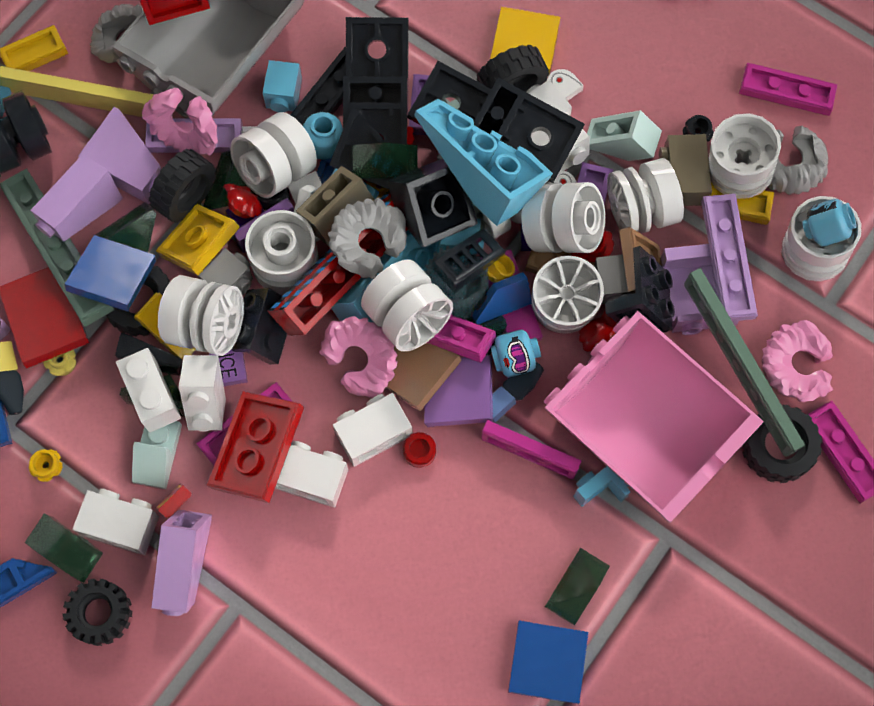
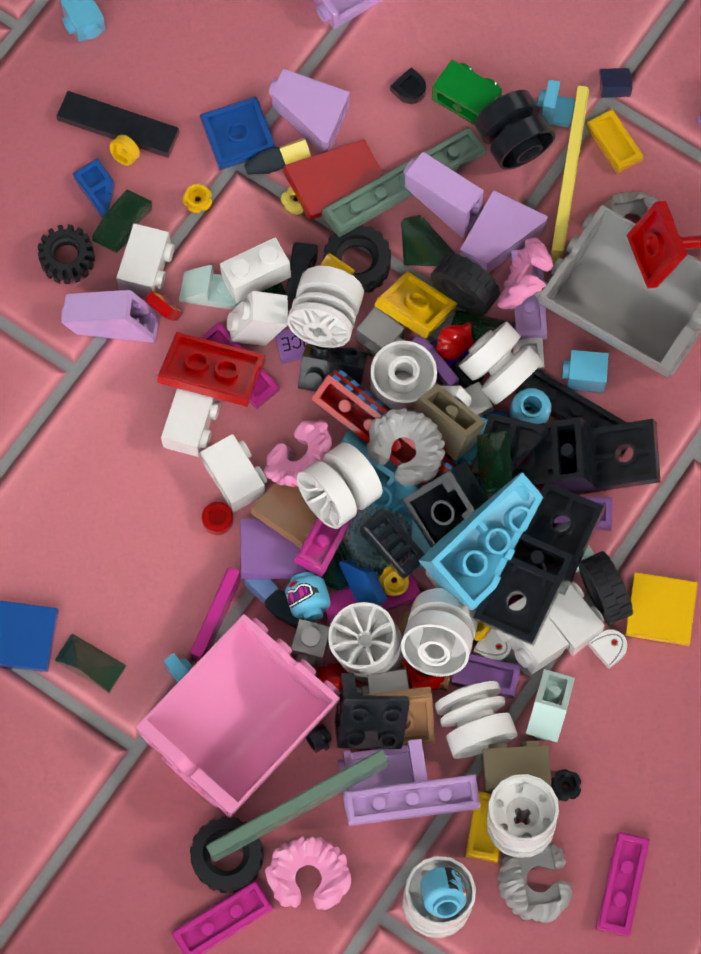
camera: 90 degrees right, 0 degrees up
tile [65,235,156,311] -> none
none -> light grey brick [291,619,330,667]

